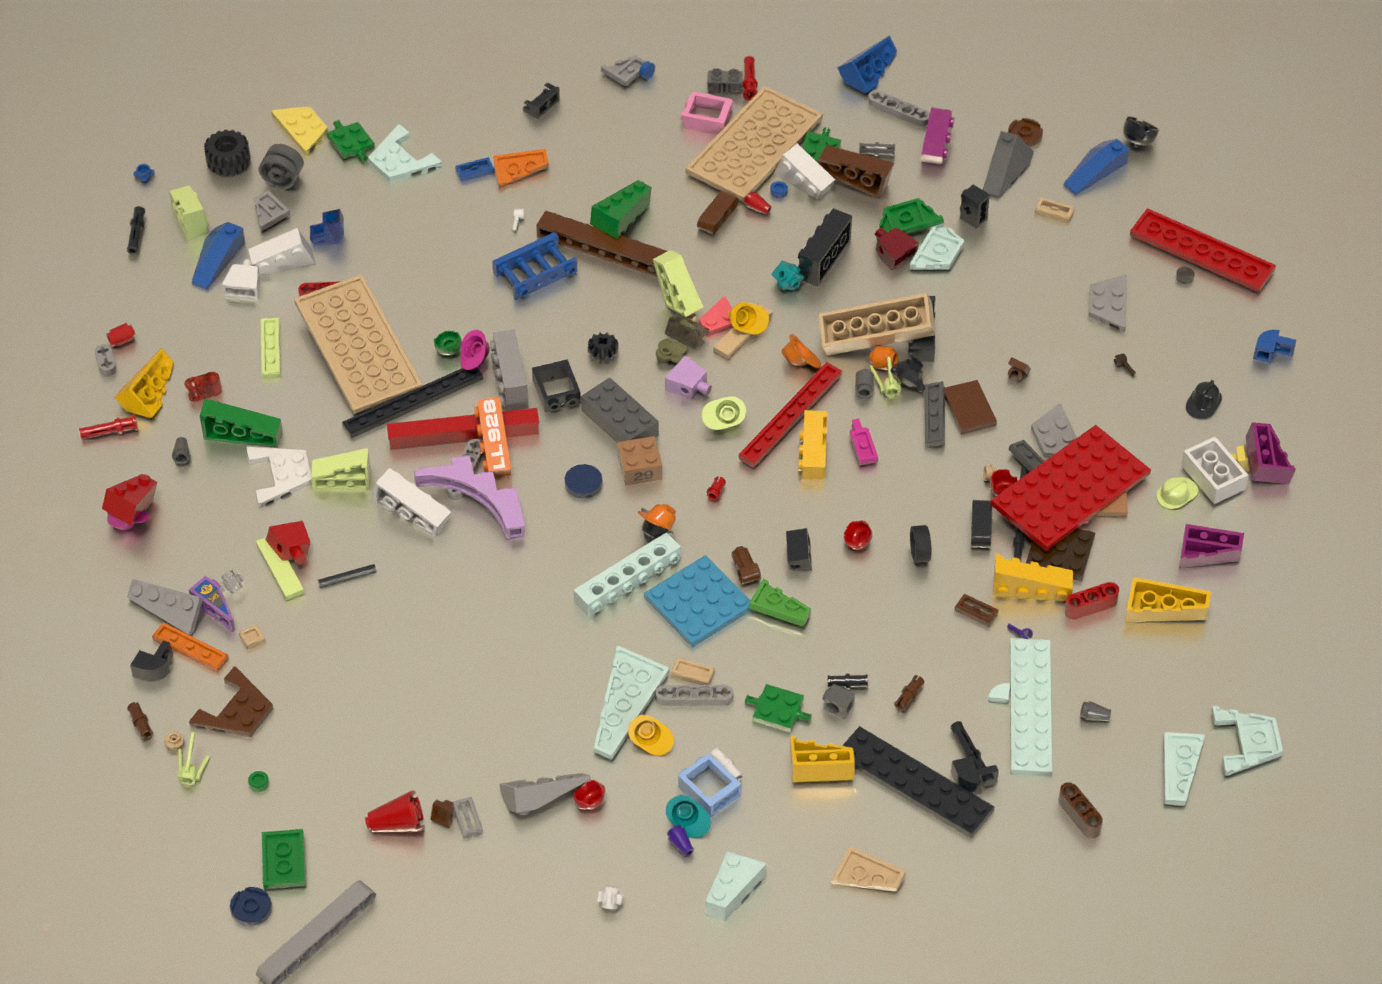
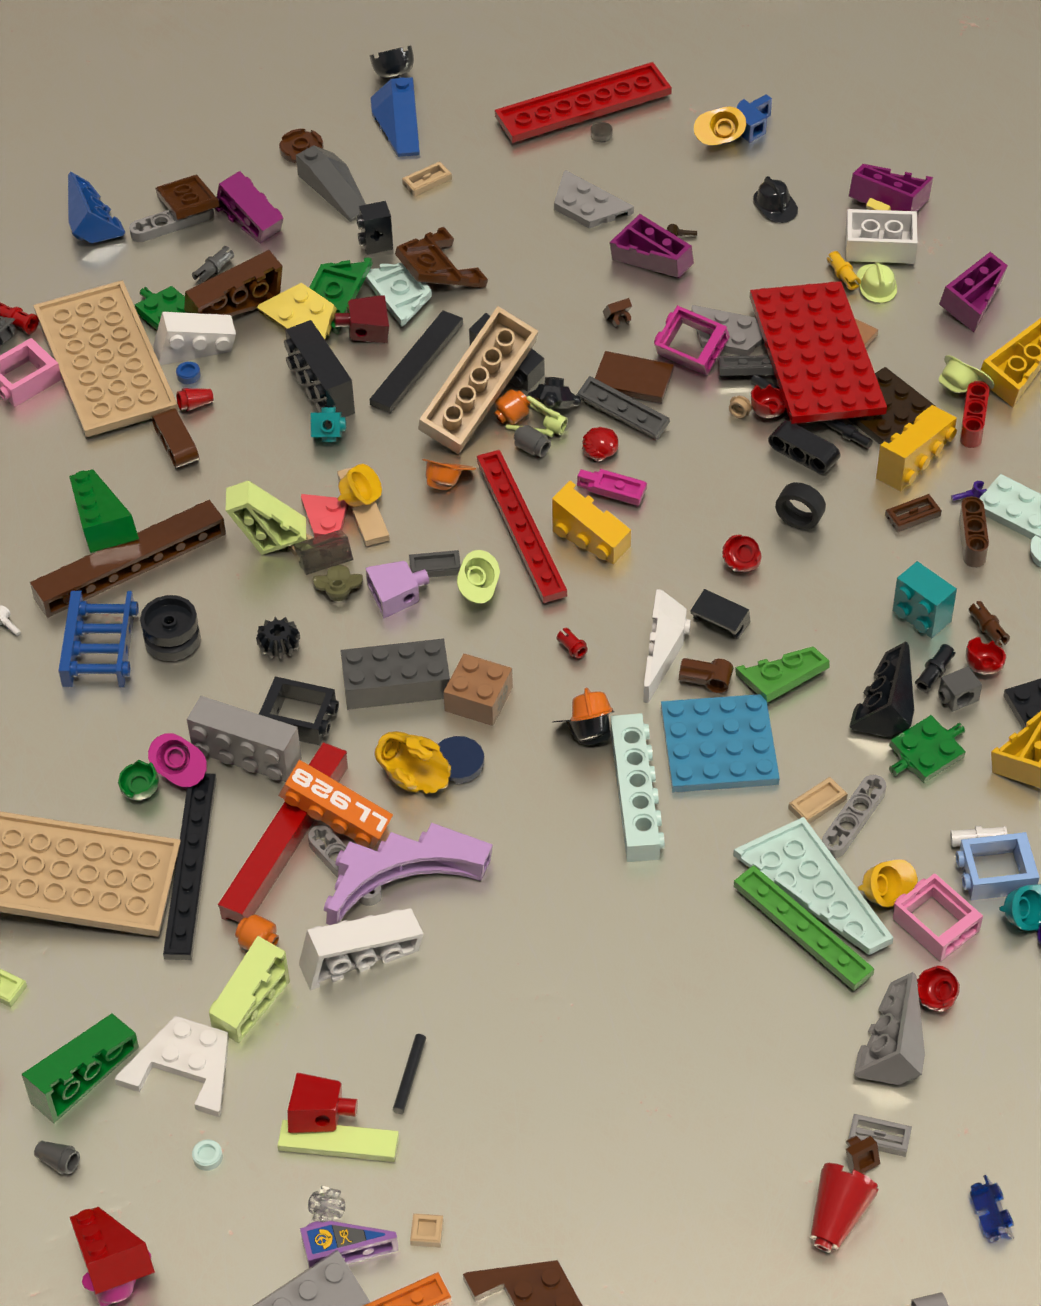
camera: 55 degrees left, 0 degrees up
none -> black wheel [140,595,201,661]
none -> reddish brown tile [155,175,219,220]
none -> light aqua tile [192,1139,223,1171]
none -> orange head [235,914,279,951]
none -> light yellow wing [257,283,337,339]
none -> black tile [369,310,463,413]
none -> yellow hair [374,731,451,794]
none -> reddish brown wing [395,227,488,287]
none -> dark grey tile [409,550,461,578]
none -> red hair [582,427,618,462]
none -> magenta wedge [609,214,694,278]
none -> white wedge [643,589,691,703]
none -> dark pink window [654,305,730,376]
none -> yellow piece [694,106,746,146]
none -> bright green plate [734,865,874,991]
none -> yellow pin [827,251,861,290]
none -> black wedge [849,641,914,737]
none -> teal brick [892,561,957,639]
none -> bright pink window [893,873,983,962]
none -> yellowish green piece [939,355,995,393]
none -> reddish brown beam [959,496,989,568]
none -> red hair [966,637,1006,675]
none -> clear blue hinge [970,1175,1014,1242]

